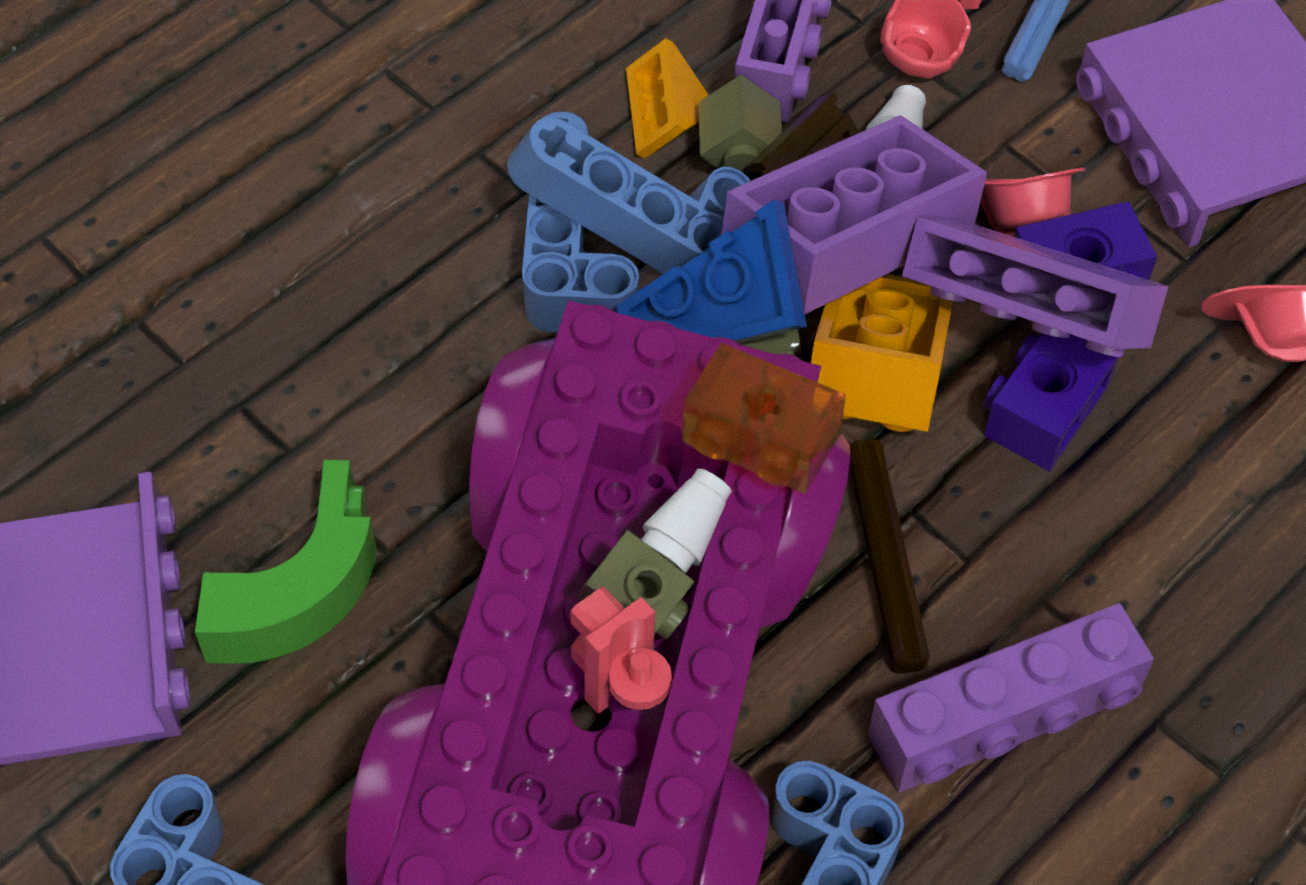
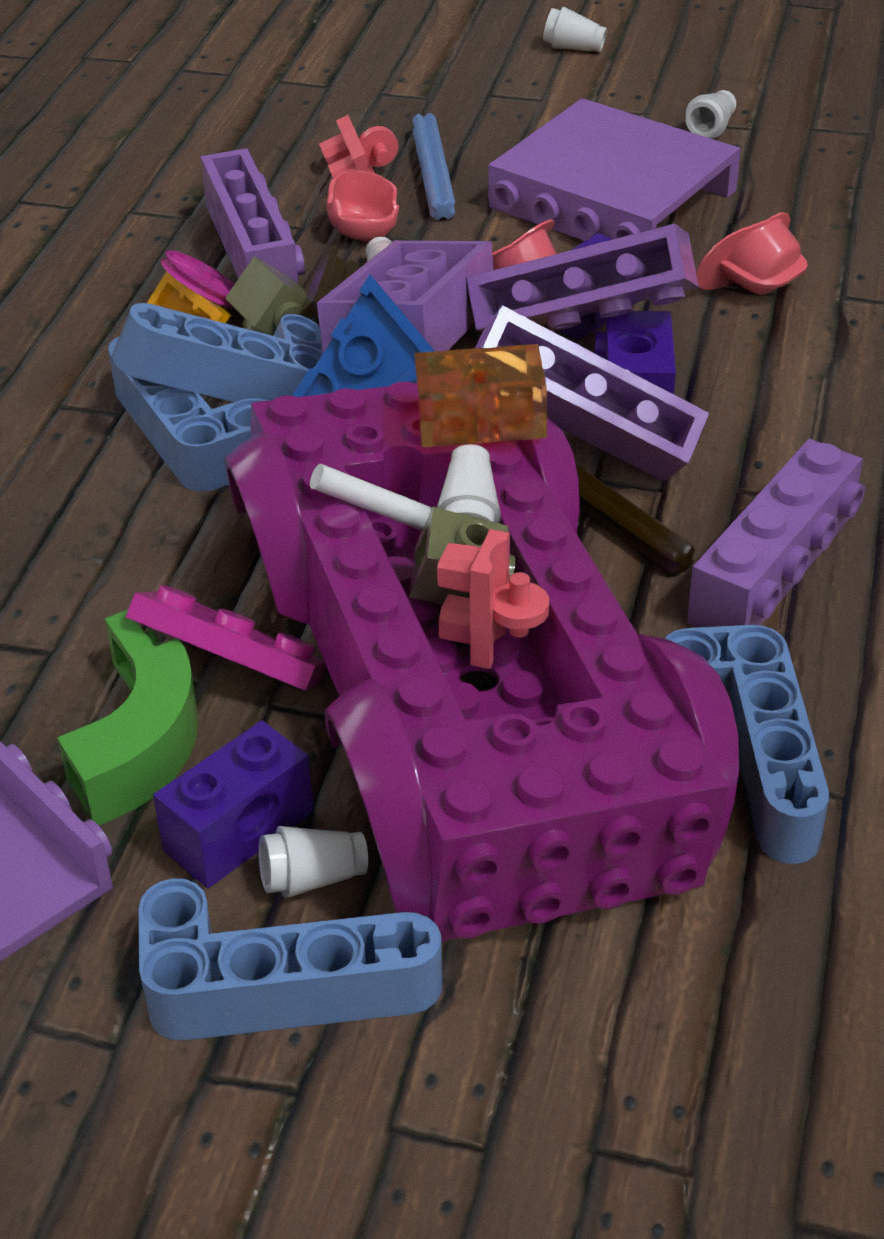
camera: 30 degrees left, 15 degrees down
none -> dark pink wing [126,585,326,691]
none -> dark purple brick [153,720,314,889]
none -> dark pink wheel [161,250,235,309]
none -> white cone [259,826,368,898]
none -> white bar [310,464,432,531]
none -> medium lavender brick [463,306,709,482]

